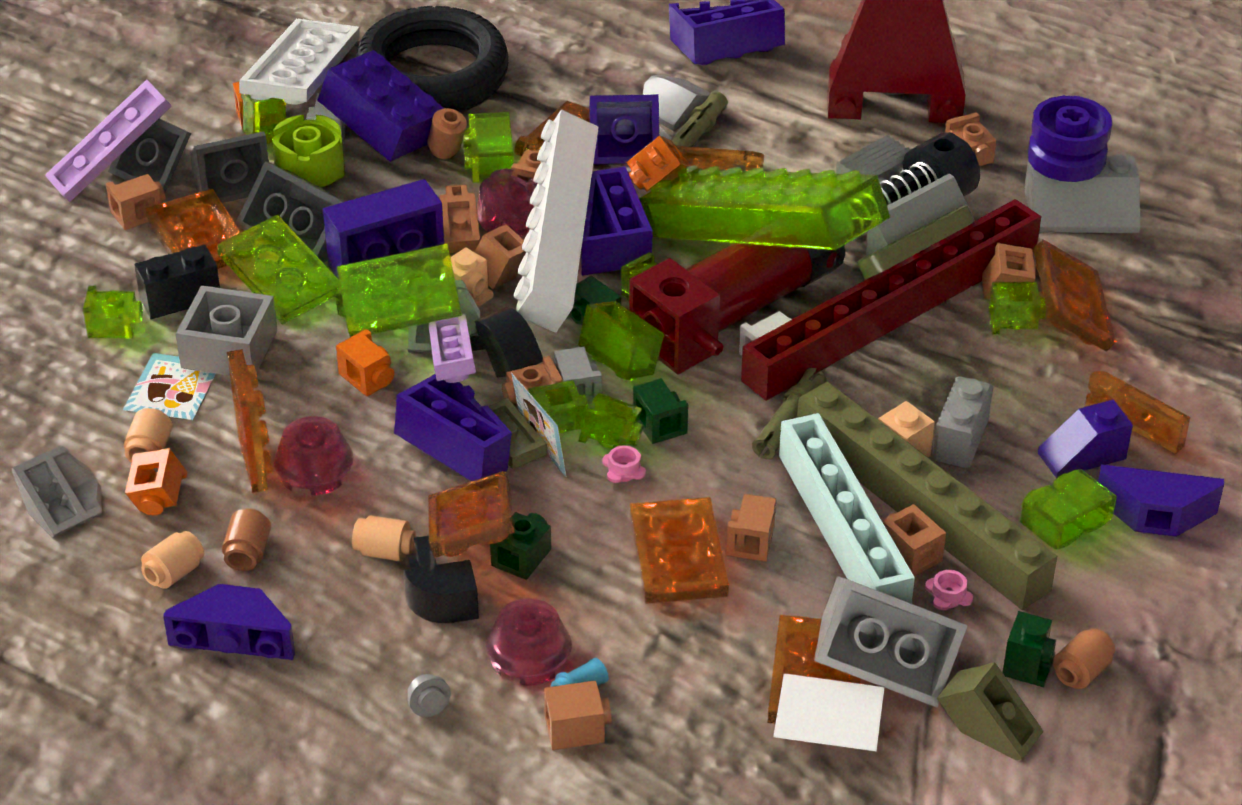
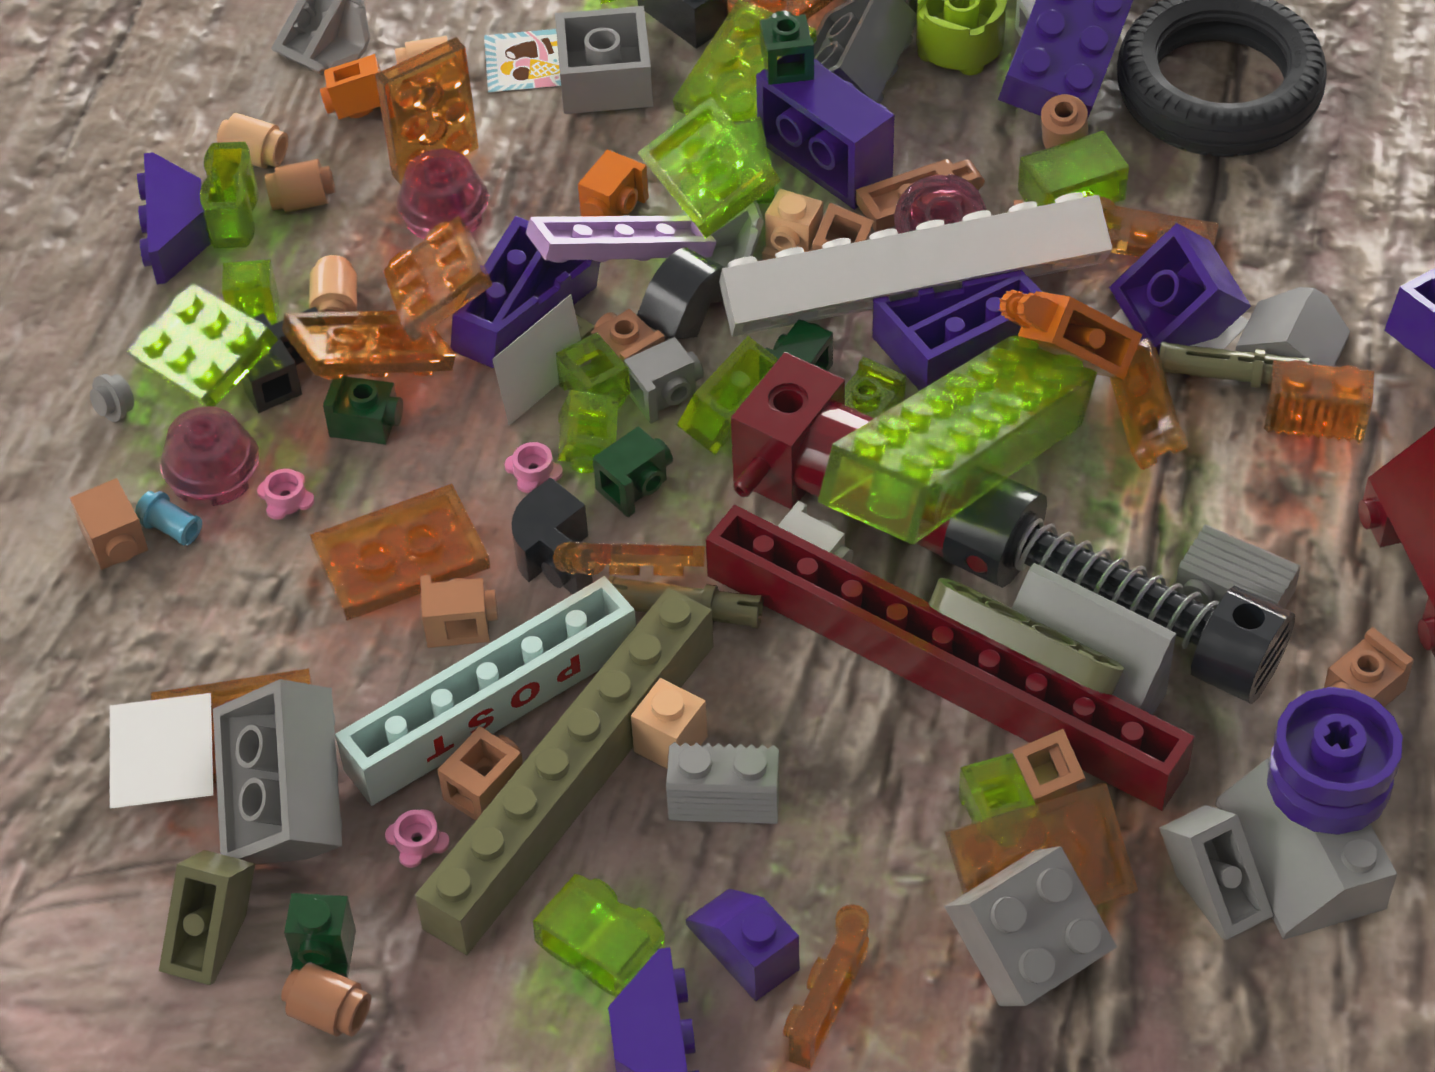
camera: 75 degrees right, 10 degrees up
none -> clear neon green plate [127,283,278,411]
none -> clear neon green brick [200,142,259,249]
none -> clear neon green brick [222,259,279,337]
none -> bright pink plate [257,469,314,520]
none -> clear orange plate [383,215,493,342]
none -> black brick [511,477,593,594]
none -> clear orange plate [553,542,705,576]
none -> dark green brick [760,11,814,85]
none -> light grey brick [944,846,1117,1006]
none -> light grey slope [1159,805,1274,940]
none -> clear orange brick [1264,360,1374,443]

